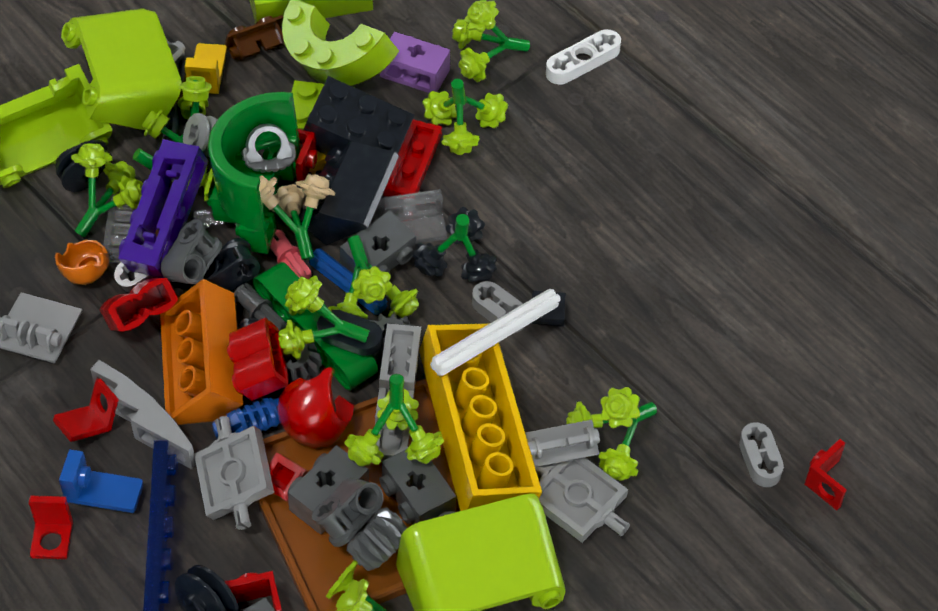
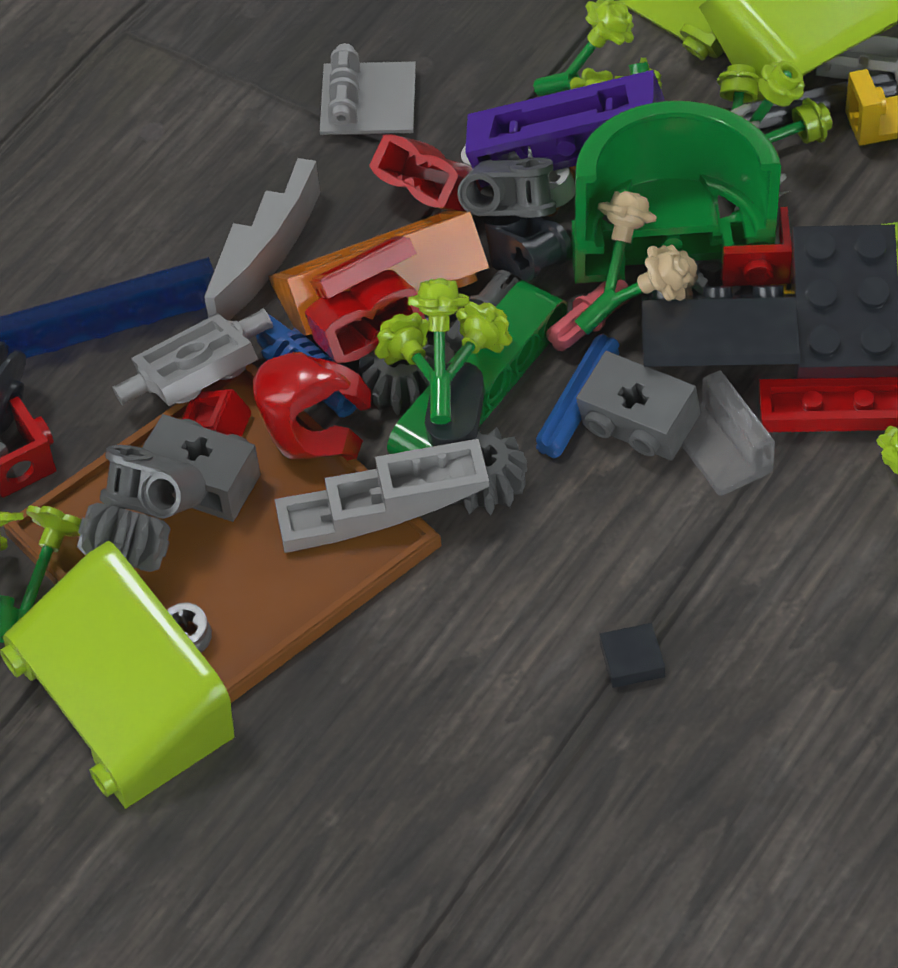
camera: 80 degrees right, 0 degrees up
red bracket [29,496,73,559] -> none
red bracket [53,378,119,442] -> none
black piece [54,140,113,192] -> none
orange hair [55,240,110,285] -> none
blue bracket [59,449,143,513] -> none
flat silver piece [241,124,296,173] -> none
lime plant [328,235,419,319] -> none
lime plant [344,374,444,467] -> none
dark grey brick [379,449,457,525] -> none
black plant [412,207,497,284] -> none
yellow brick [419,324,542,511] -> none
white axle [430,289,561,376] -> none
light grey beam [472,281,524,333] -> none
light grey hinge [525,420,600,467] -> none
light grey plate [535,457,630,543] -> none
lime plant [566,387,657,481] -> none
none -> tile [310,236,417,299]

